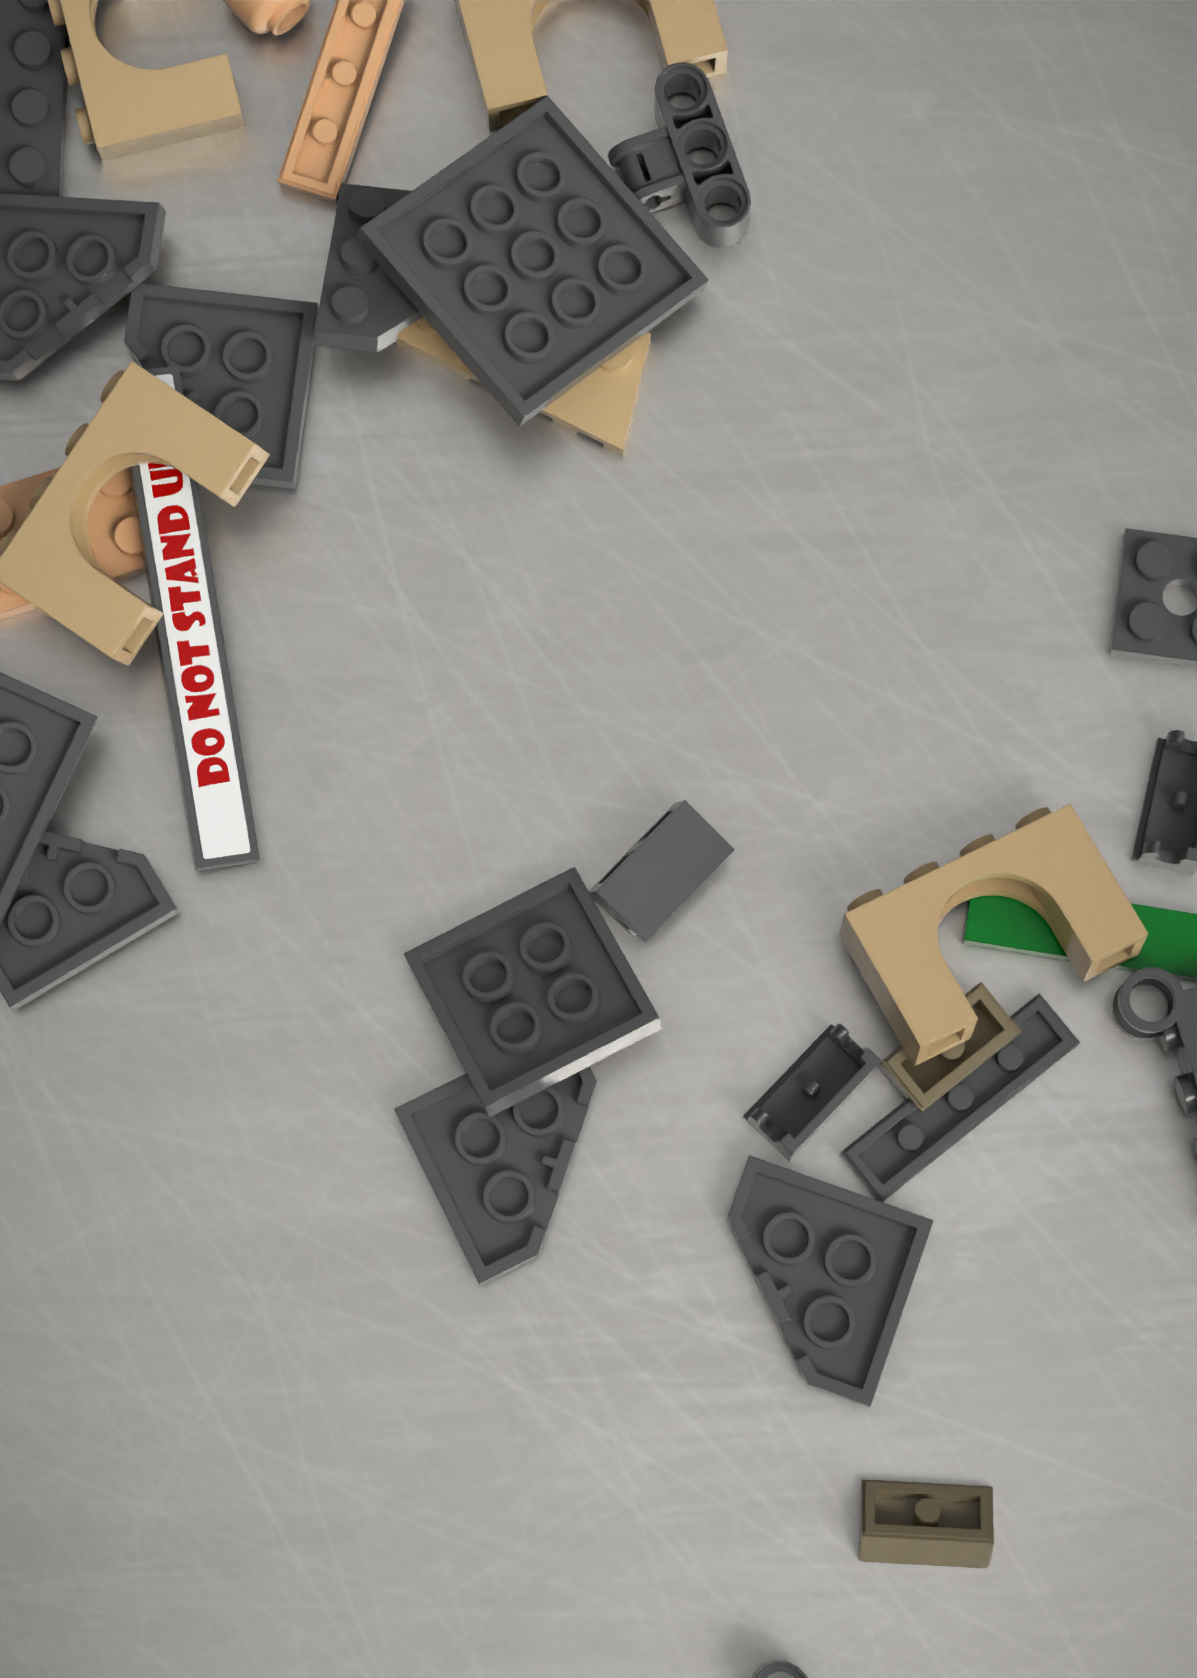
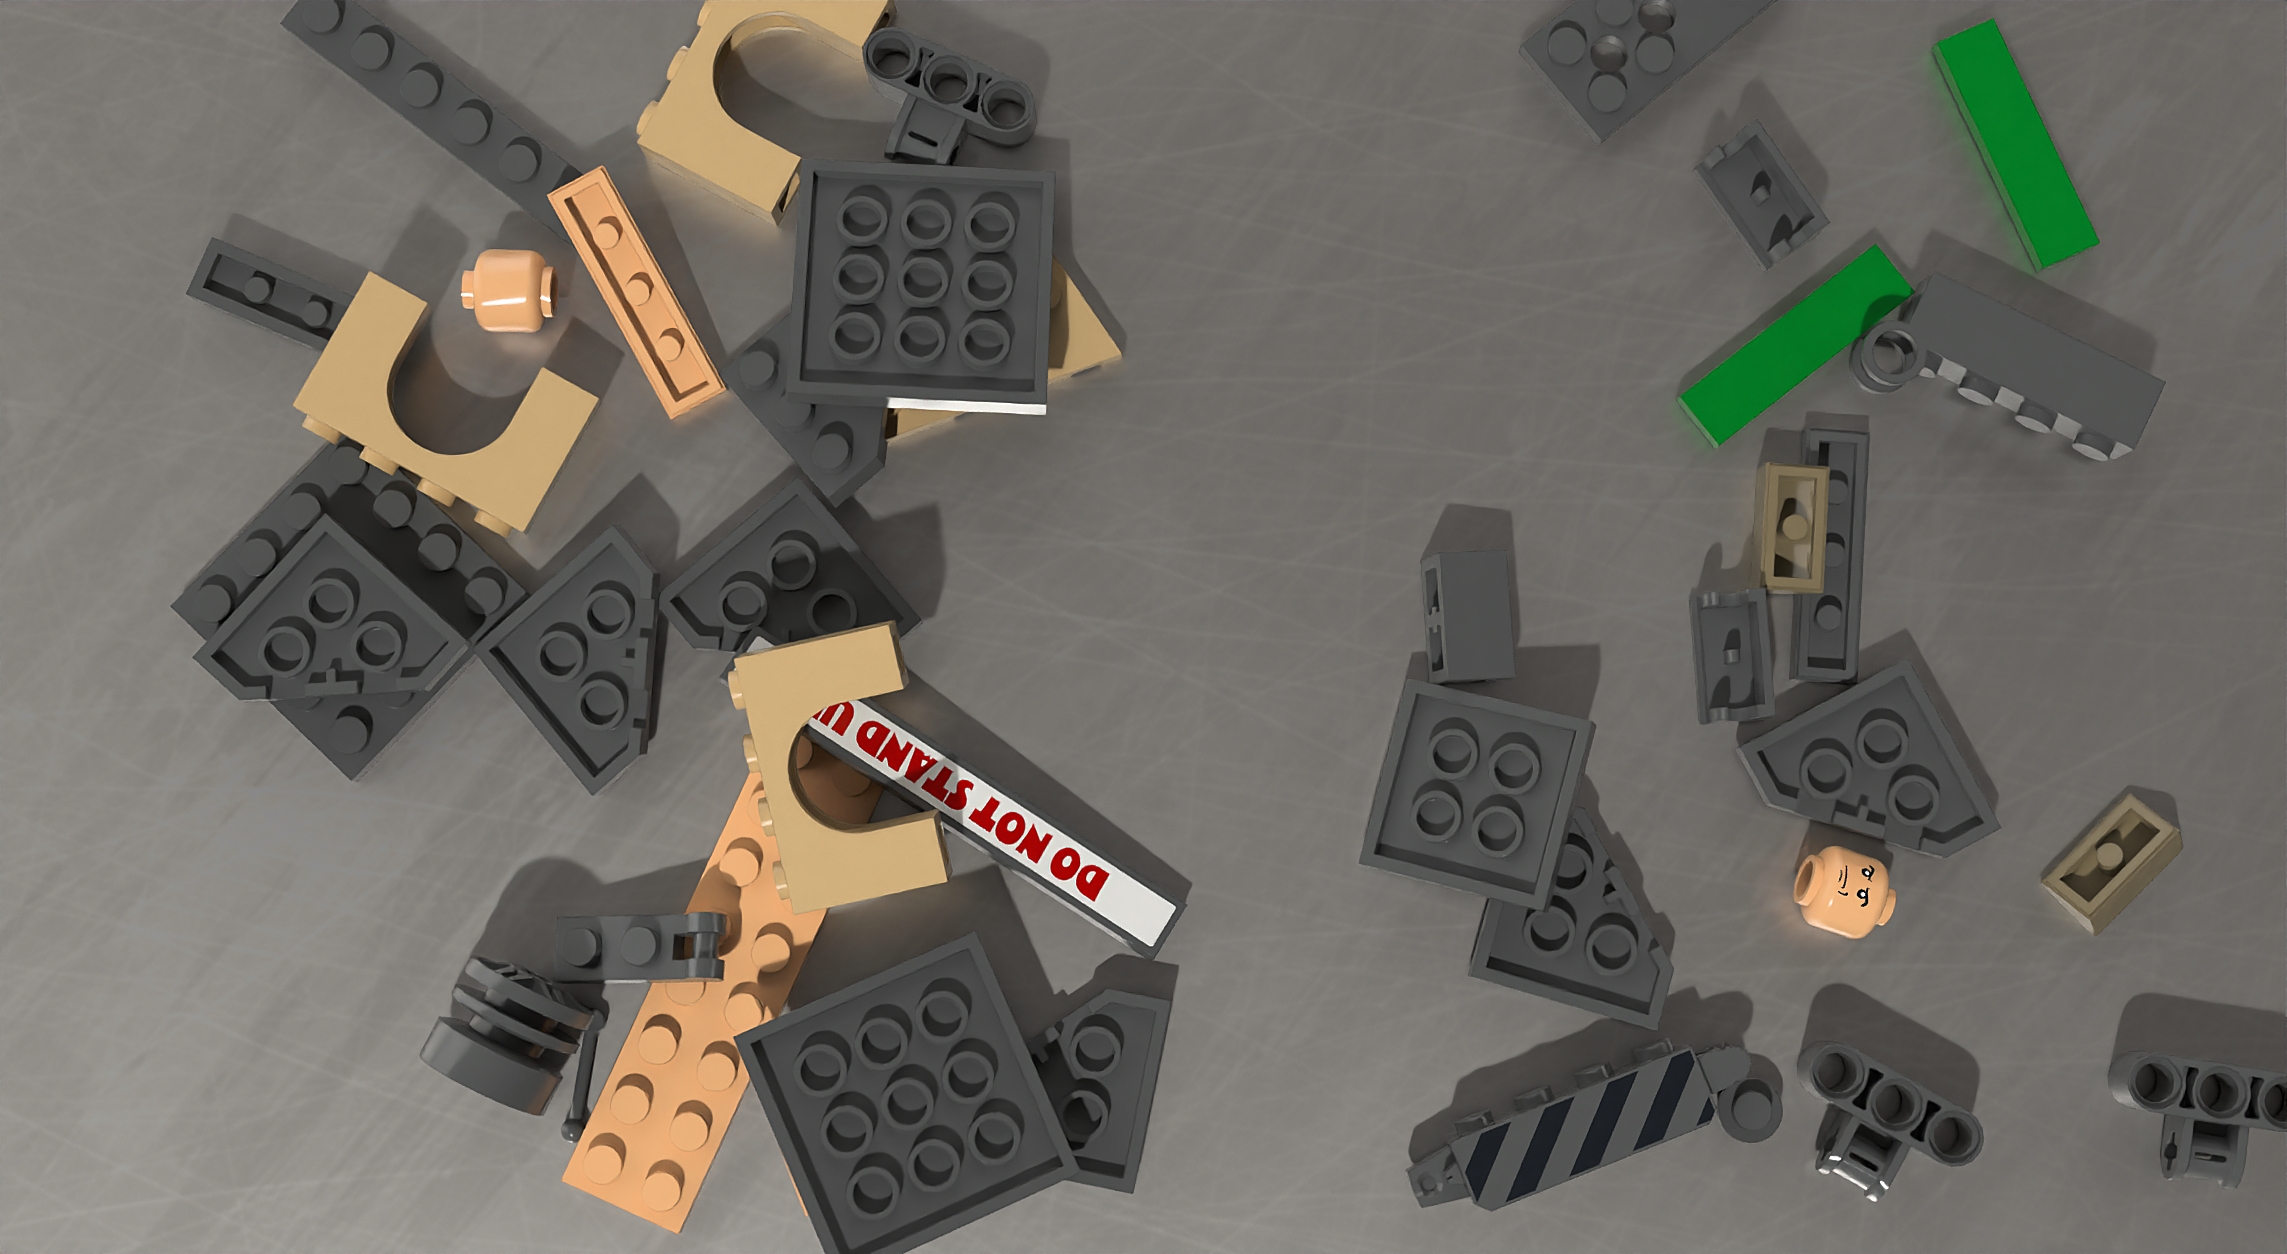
camera: 50 degrees left, 5 degrees up
tan arch [839,803,1148,1066] -> none
none -> dark grey hinge [1405,1037,1753,1212]
none -> dark grey plate [1717,1077,1783,1143]
none -> light nougat head [1793,846,1896,939]
none -> dark grey piece [1797,1040,1984,1202]

